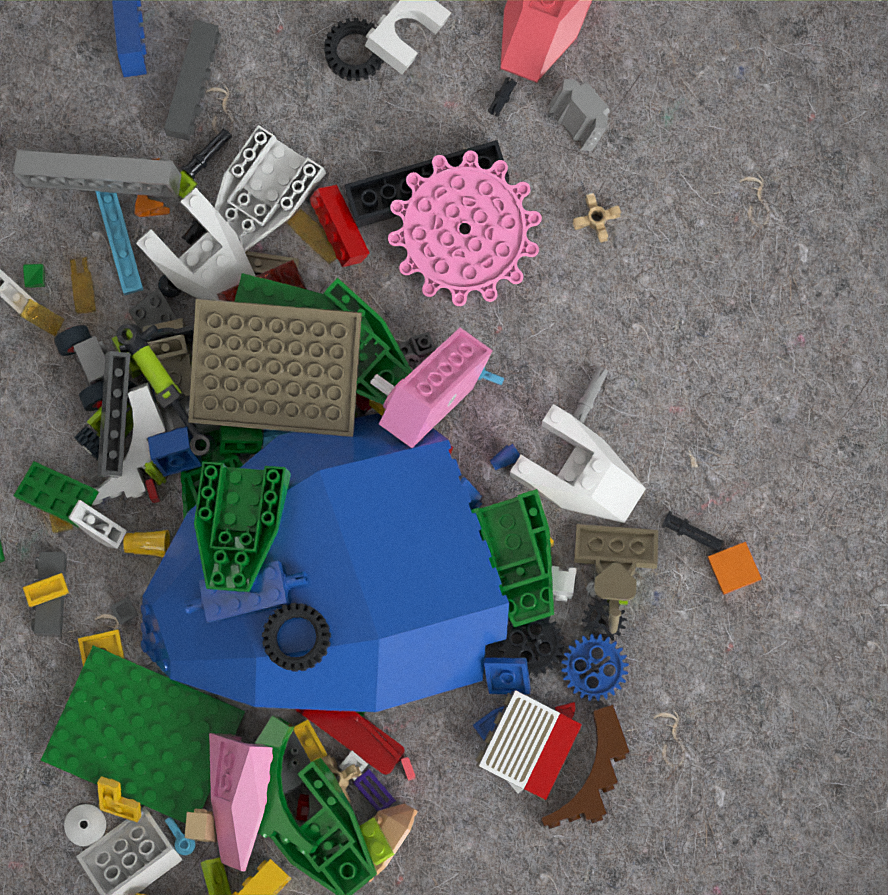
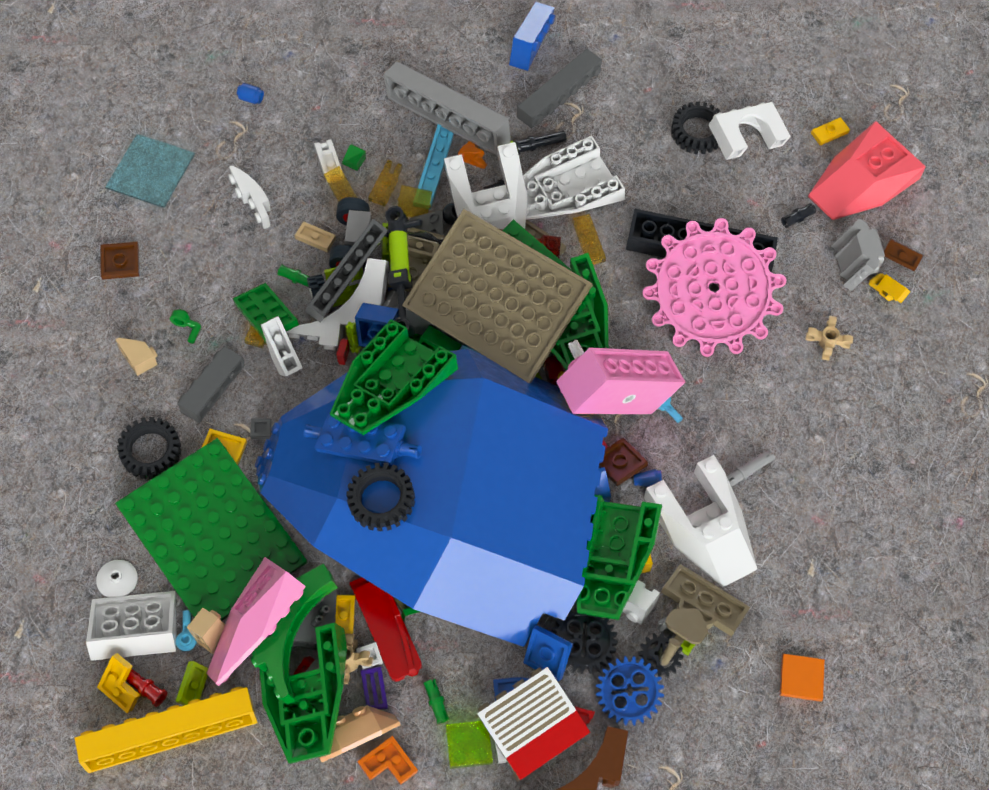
camera: 25 degrees right, 15 degrees down
yellow plate [23,573,69,607] -> none
yellow plate [97,776,141,822] -> none
yellow plant [123,529,170,557] -> none
red brick [309,185,370,267] -> none
lime plate [359,817,395,866] -> none
coral tile [401,757,416,781] -> none
black pin [661,510,723,552] -> none
none -> black tyre [117,417,181,479]
none -> green pin [277,264,310,287]
none -> tan plate [295,221,336,253]
none -> orange plate [357,736,418,785]
none -> clear yellow piece [397,185,432,217]
none -> green pin [423,679,450,724]
none -> clear neon green plate [446,721,493,769]
none -> reddish brown plate [599,438,648,486]
none -> yellow piece [869,273,910,303]
none -> reddish brown plate [884,239,924,272]

